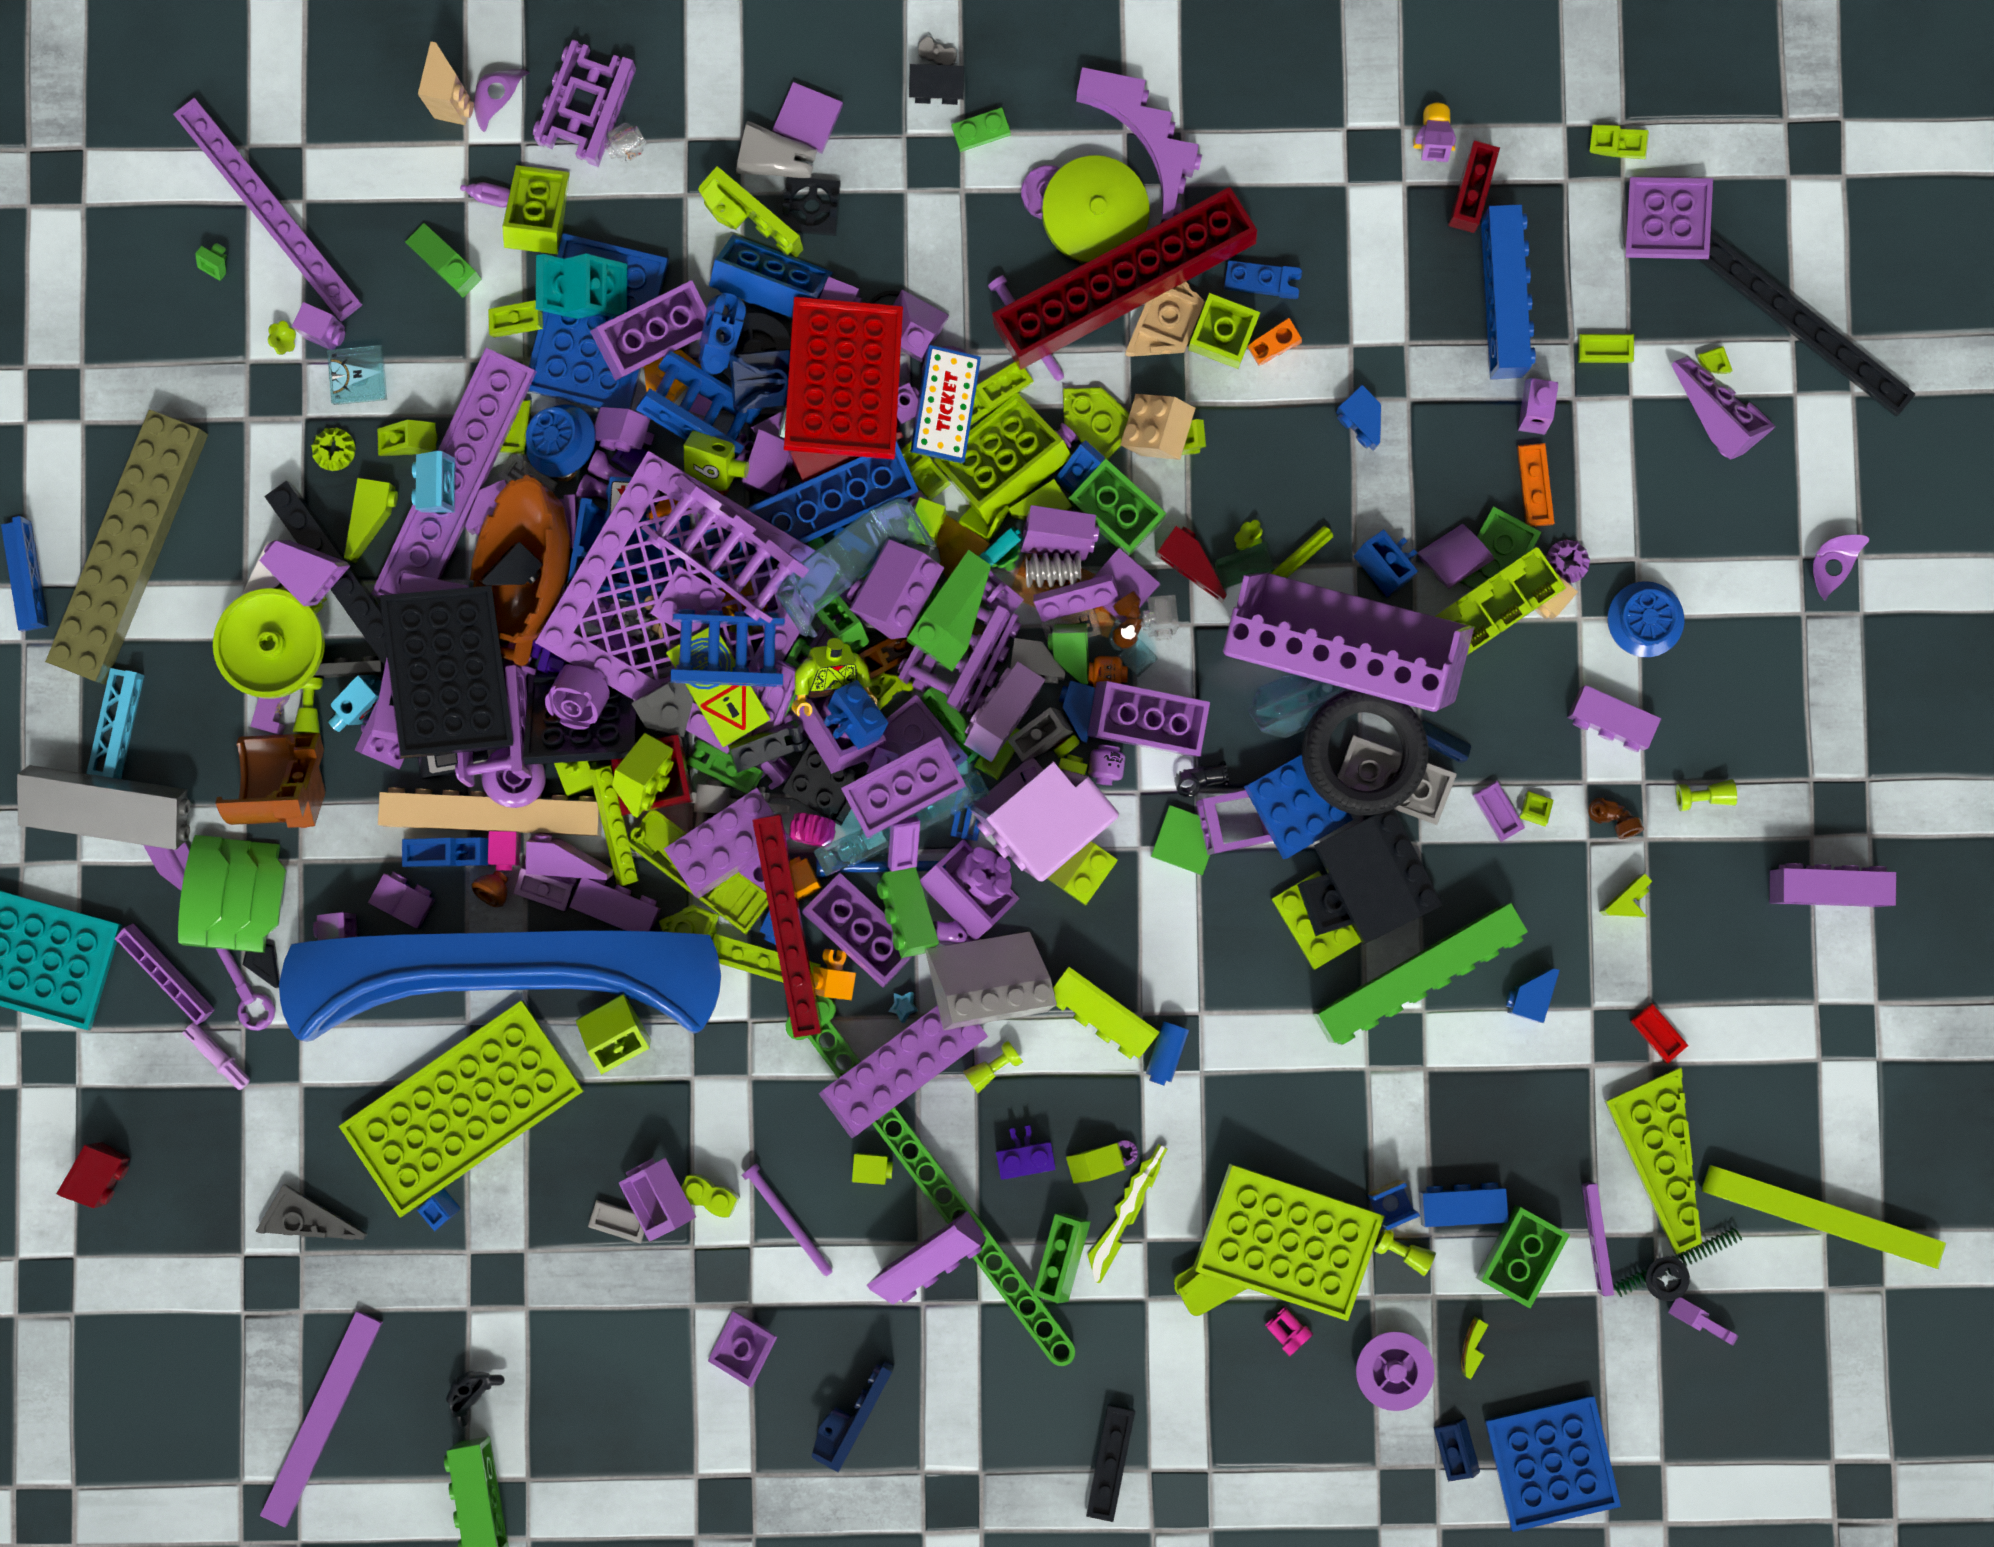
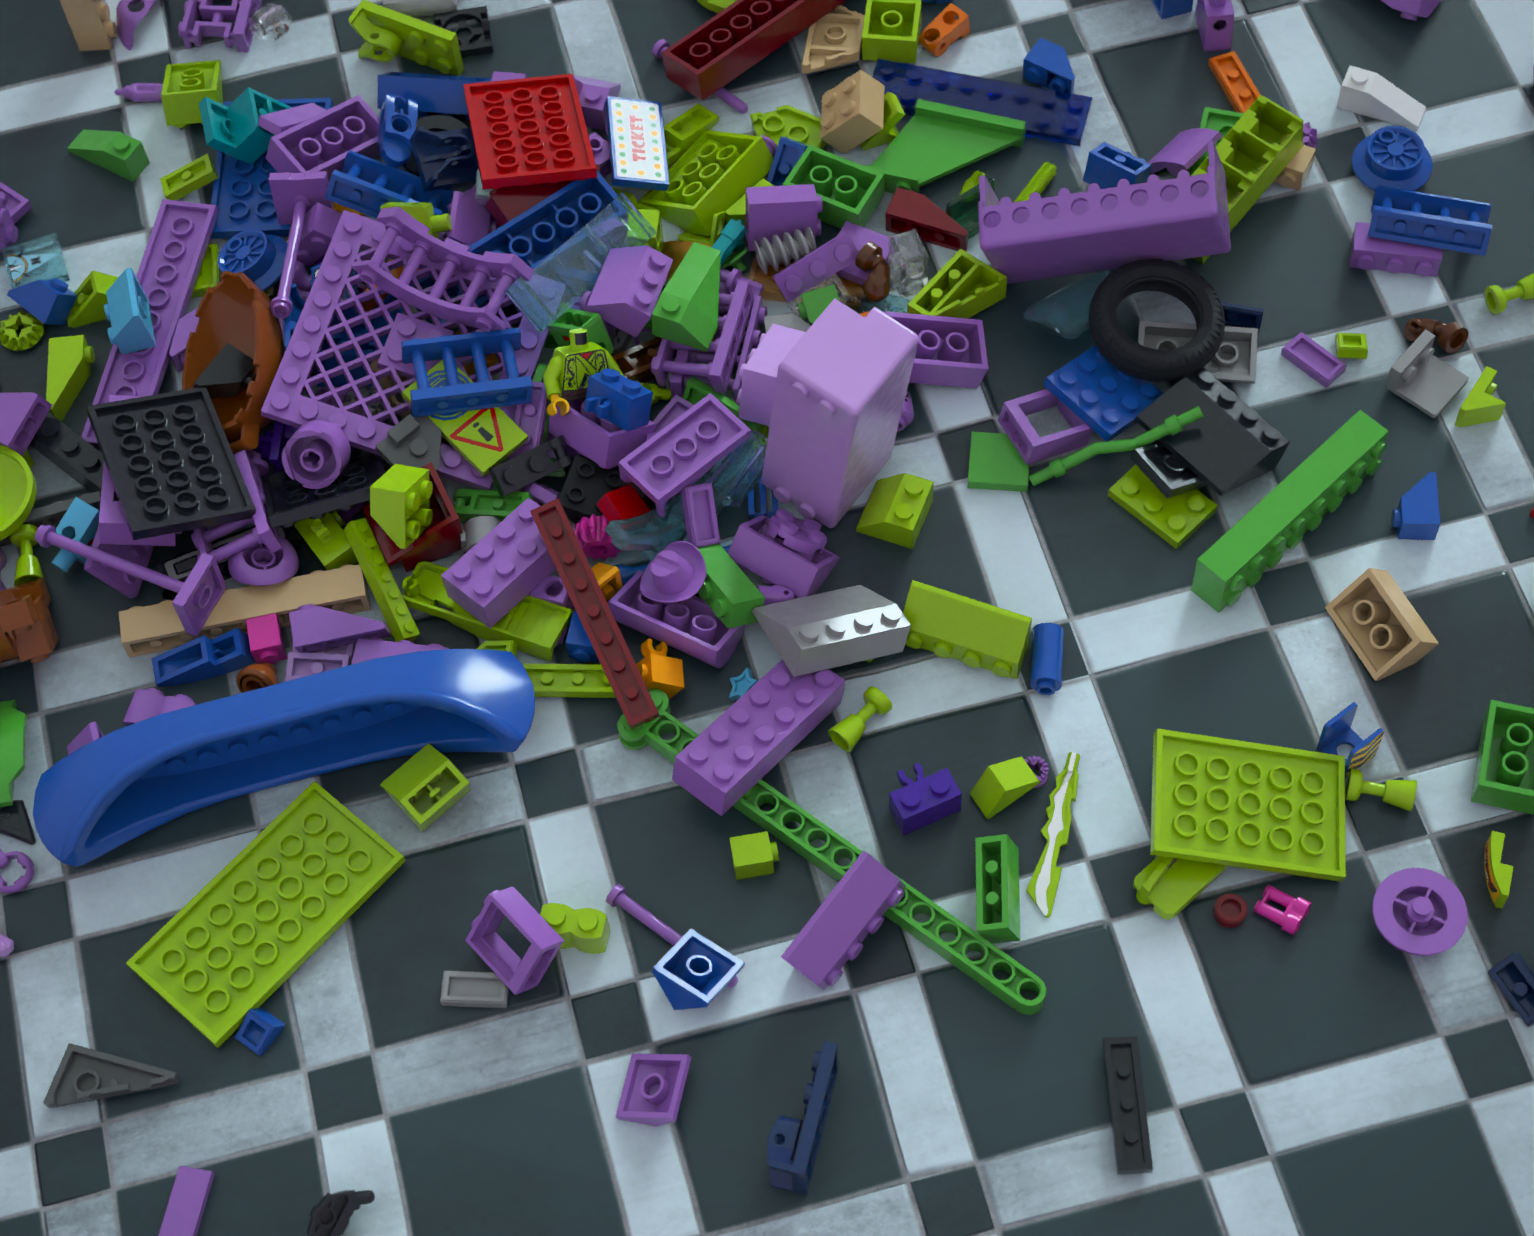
camera: 15 degrees left, 25 degrees down
black connector [1174,761,1229,797] -> none
blue brick [1419,1182,1508,1227] -> none
none -> blue slope [7,278,77,325]
none -> medium lavender tile [35,525,227,637]
none -> medium lavender tile [258,102,326,135]
none -> medium lavender tile [269,171,335,318]
none -> red piece [597,484,652,534]
none -> medium lavender hat [640,541,706,604]
none -> blue slope [652,929,745,1010]
none -> bright green piece [865,99,1026,193]
none -> clear blue plate [872,59,1092,146]
none -> lime wedge [907,248,1007,319]
none -> bright green bar [1029,406,1204,486]
none -> dark red tile [1213,893,1248,928]
none -> tan slope [1325,568,1439,681]
none -> white slope [1337,65,1426,131]
none -> blue fence [1368,185,1492,256]
none -> light grey bracket [1385,329,1469,418]

